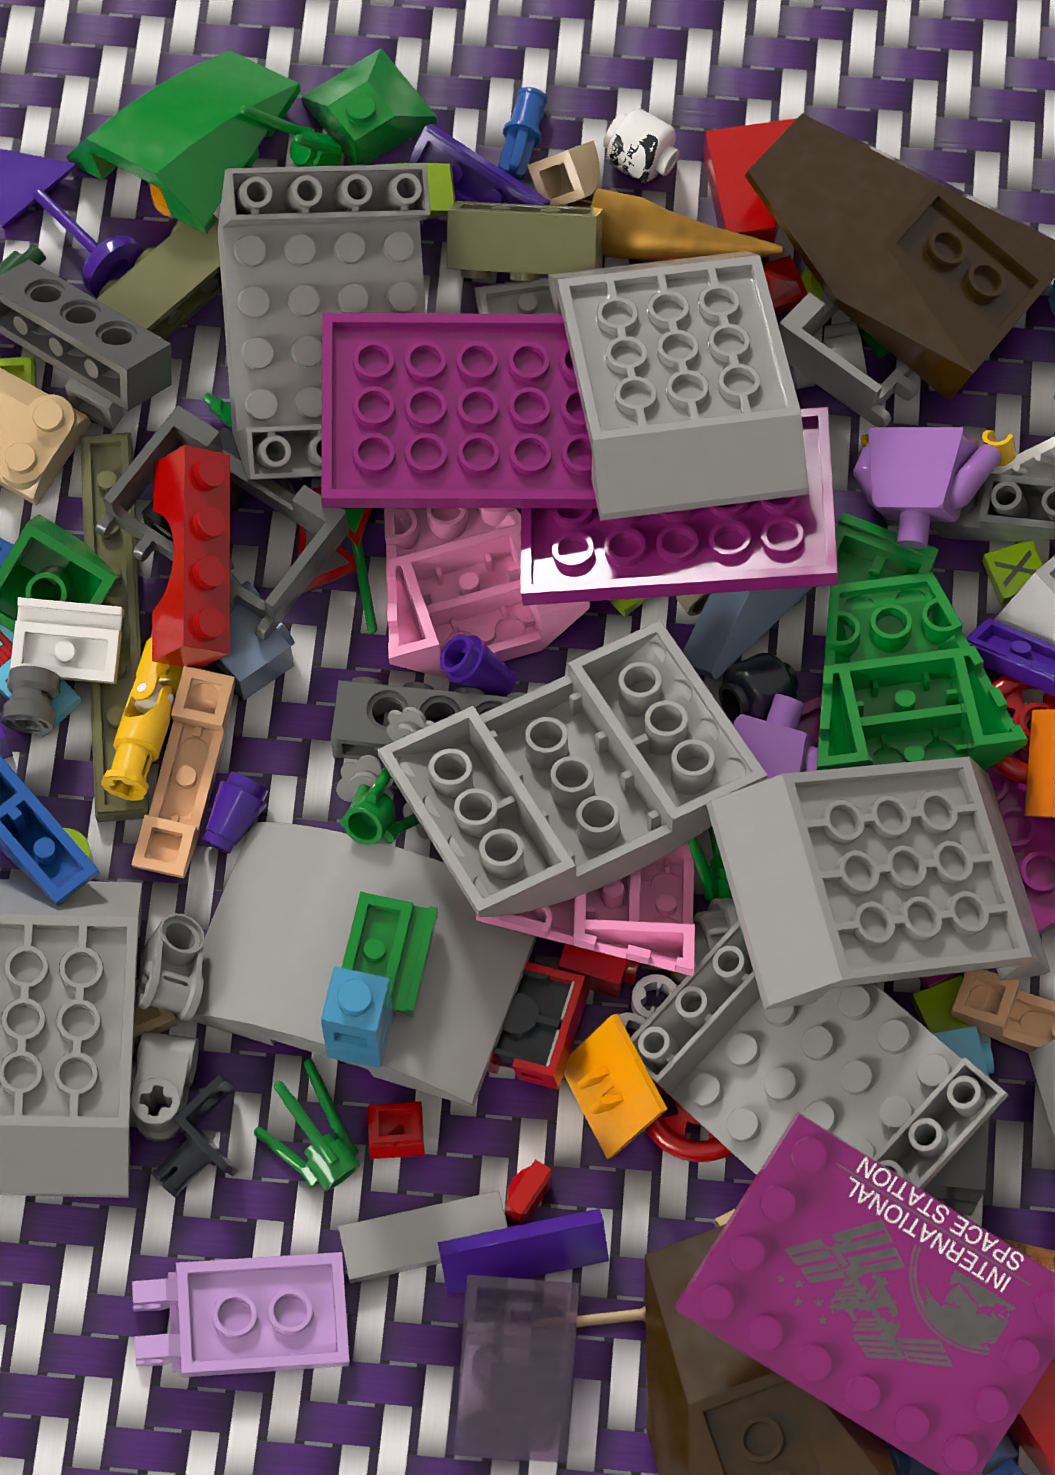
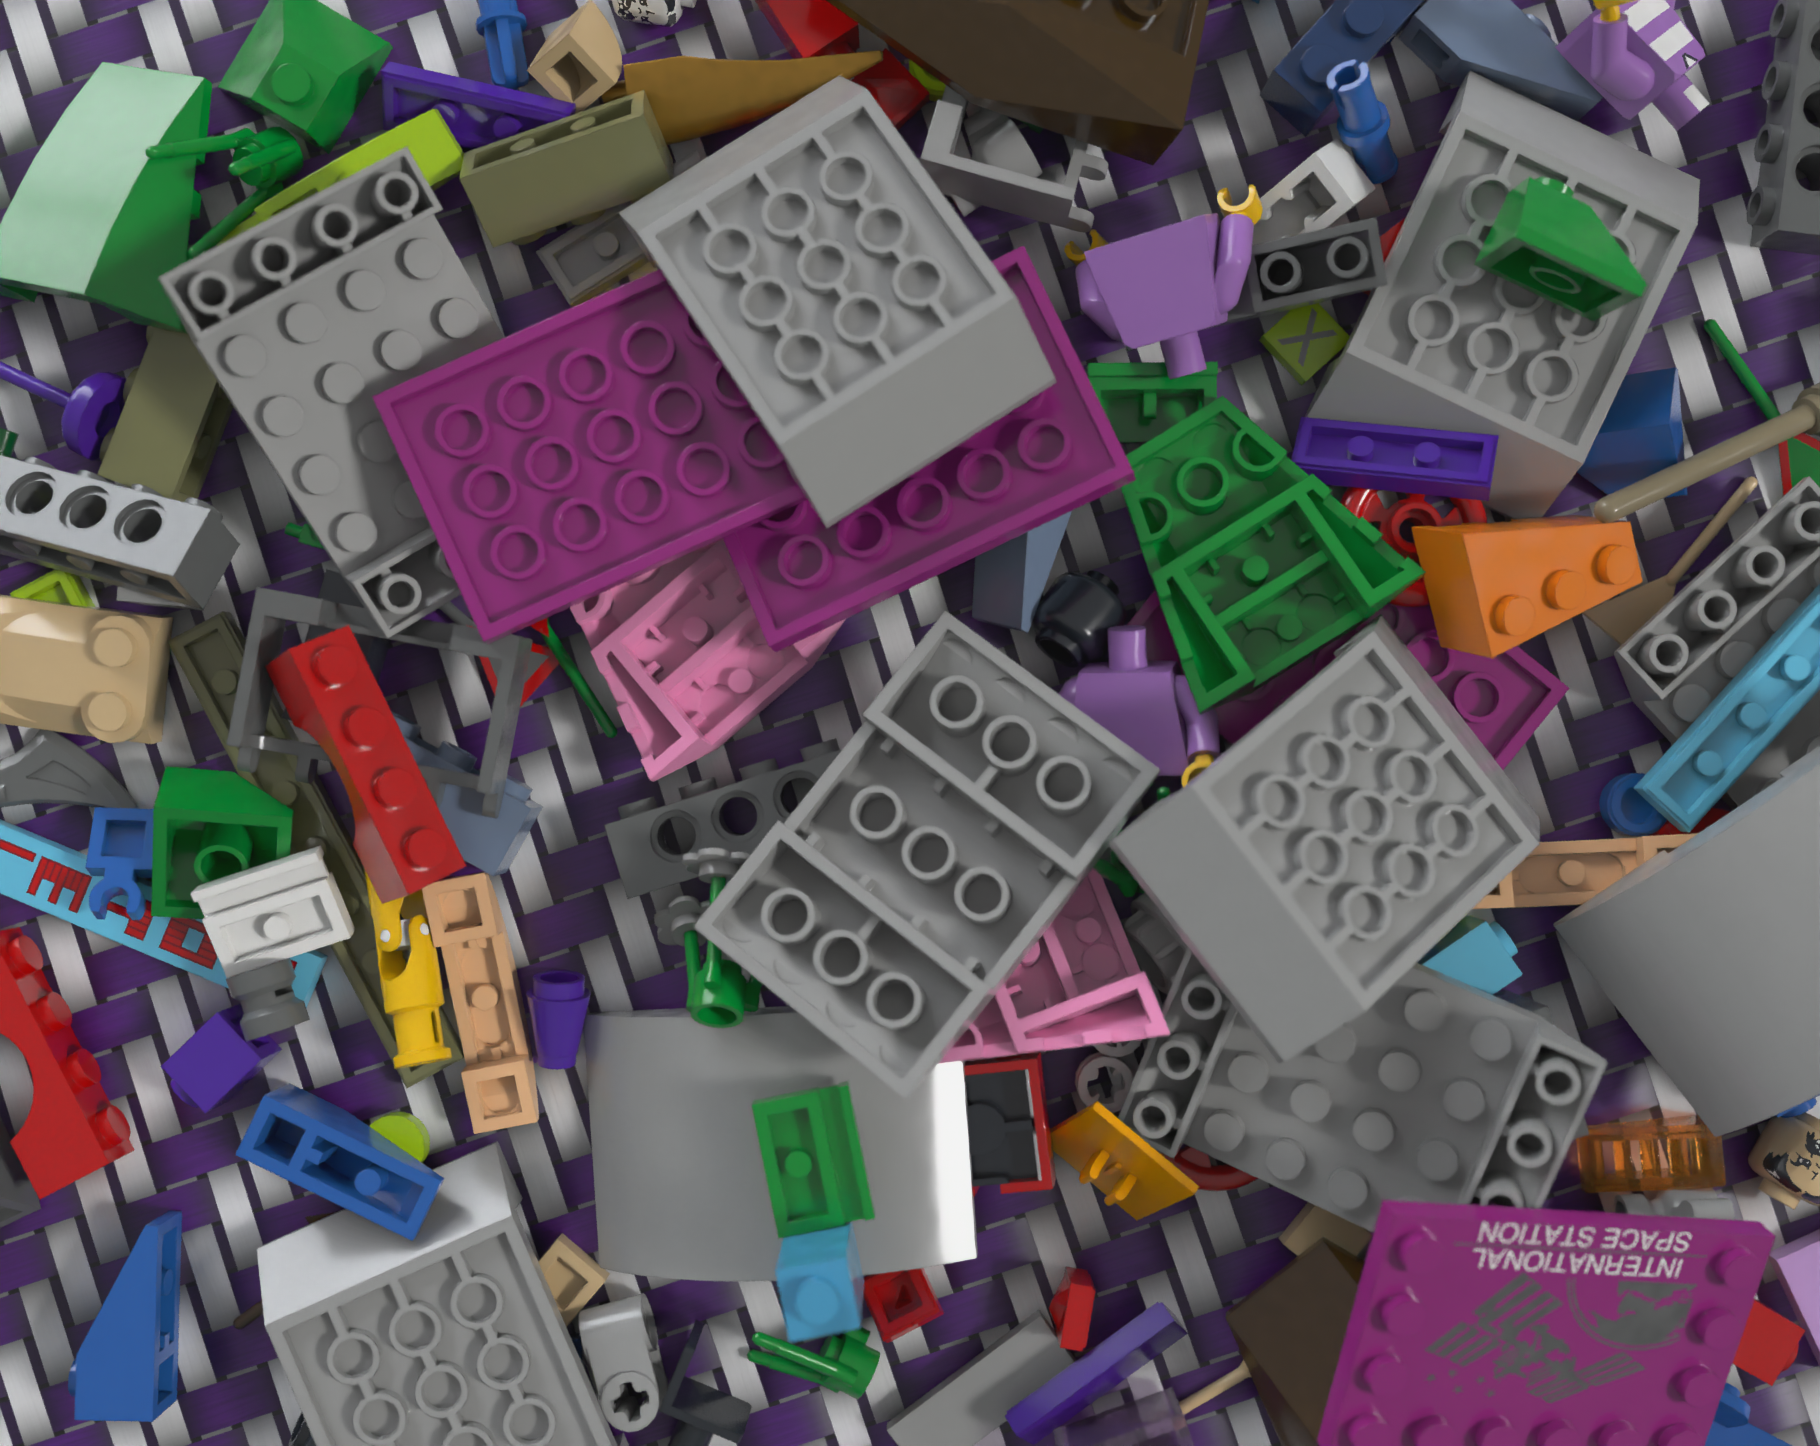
camera: 25 degrees left, 20 degrees up
light grey piece [135,913,205,1022] -> none
dark purple cone [440,635,516,697] -> none

